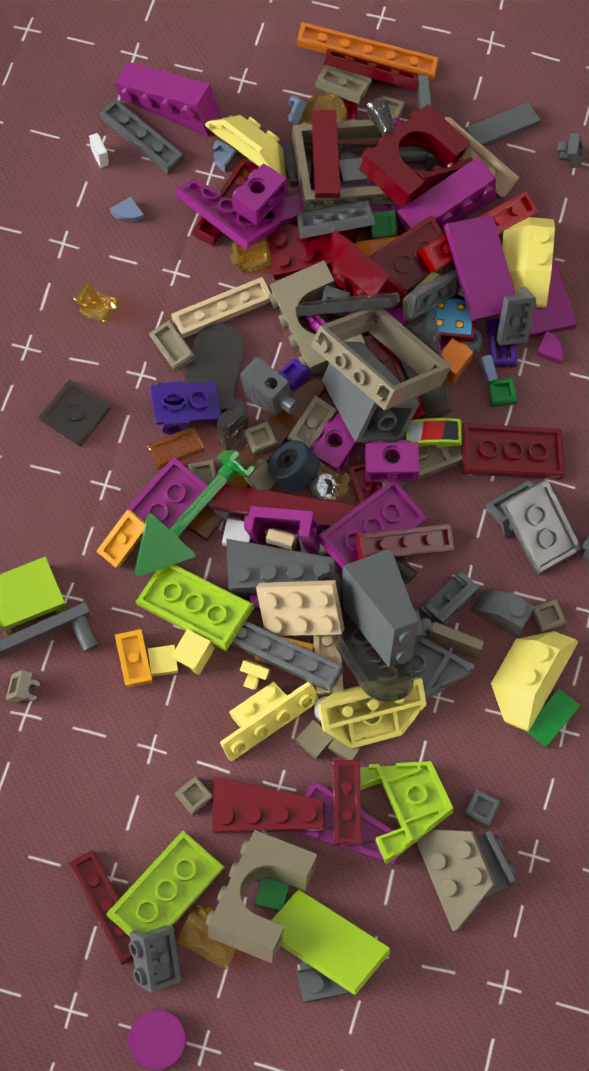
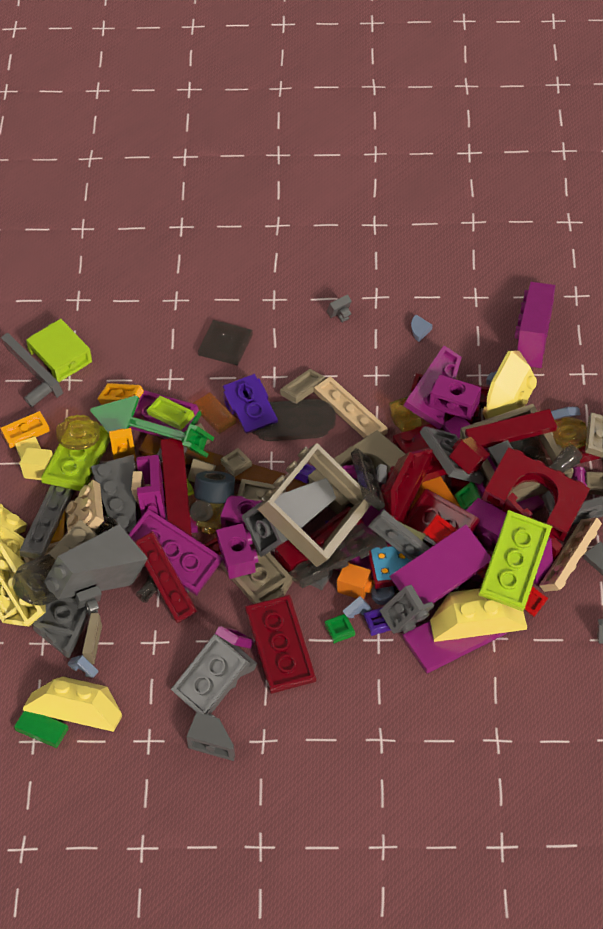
camera: 80 degrees right, 15 degrees down
clear yellow bracket [73,282,119,323] -> none
white tile [89,133,109,168] -> none
dark grey tile [99,98,185,174] -> none
clear smoke bracket [217,394,249,450] -> none
dark grey torso [240,357,299,416] -> none
light yellow tile [240,660,272,690] -> none
slope [406,418,463,449] -> none
dark grey hinge [419,571,480,626] -> none
dark grey slope [472,588,535,638] -> none
dark tan tile [532,599,567,634] -> none
magenta tile [537,331,563,364] -> none
none -> dark tan plate [49,519,98,560]
none -> clear yellow tile [56,415,100,450]
none -> sand blue tile [67,655,98,677]
none -> light orange plate [109,428,136,461]
none -> lime tile [147,396,195,430]
none -> magenta tile [215,626,254,649]
none -> dark grey tile [326,294,352,323]
none -> dark red brick [449,437,491,474]
none -> lime tile [478,510,552,612]

